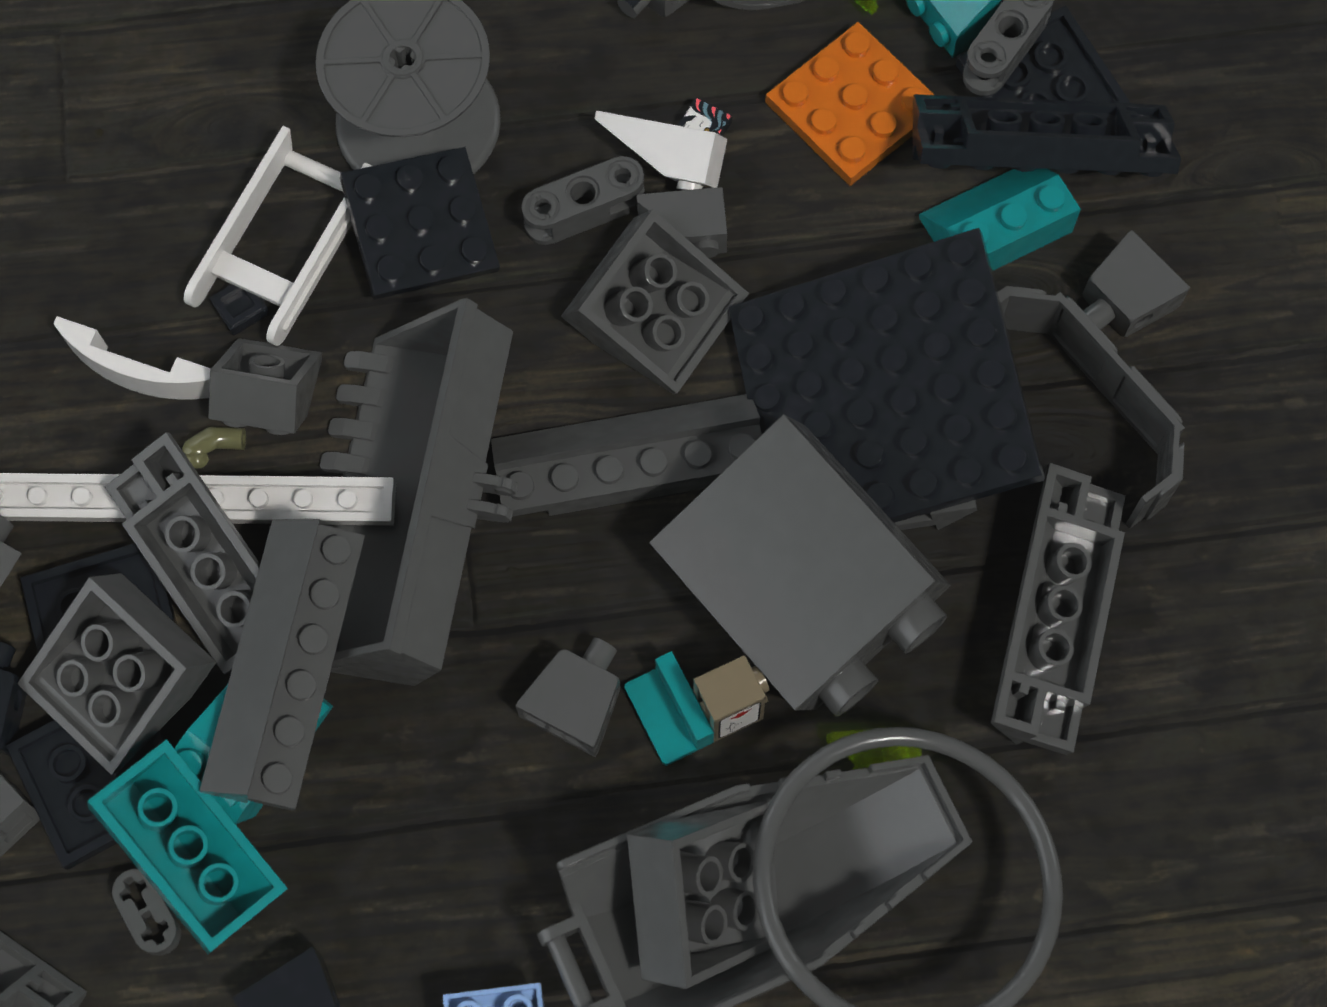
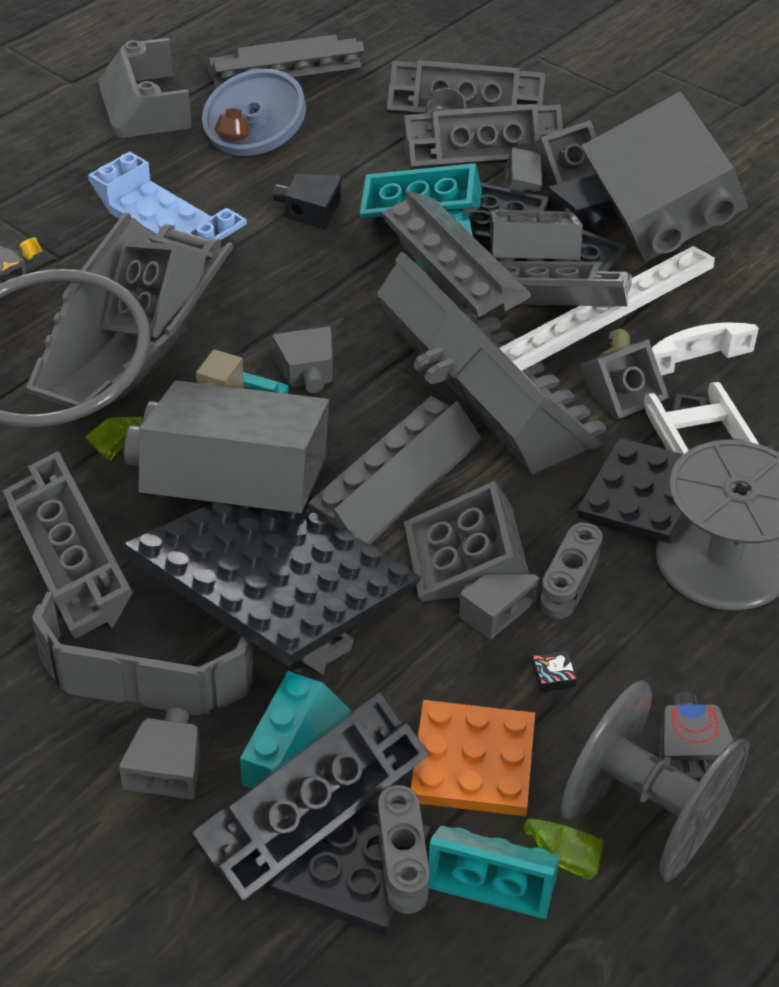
camera: 135 degrees right, 25 degrees down
white slope [595,111,727,191] -> none

